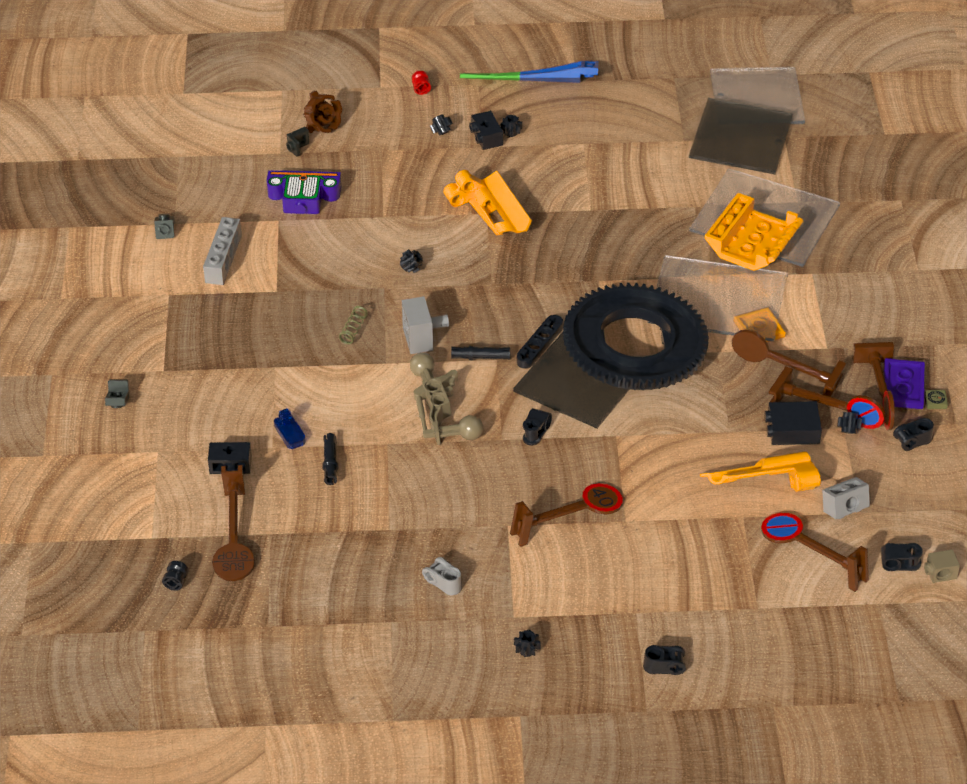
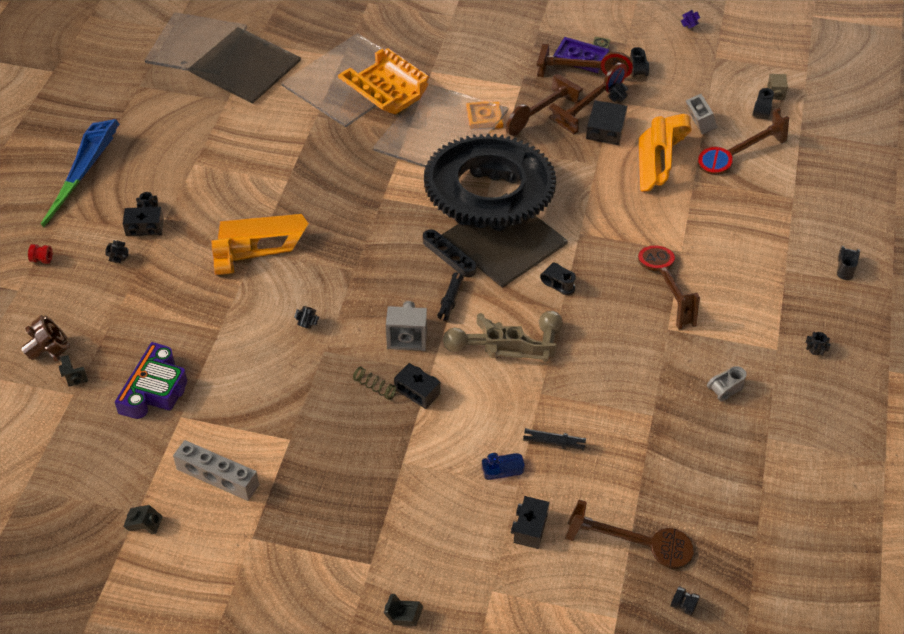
camera: 75 degrees left, 5 degrees up
none -> black brick [394,363,440,409]

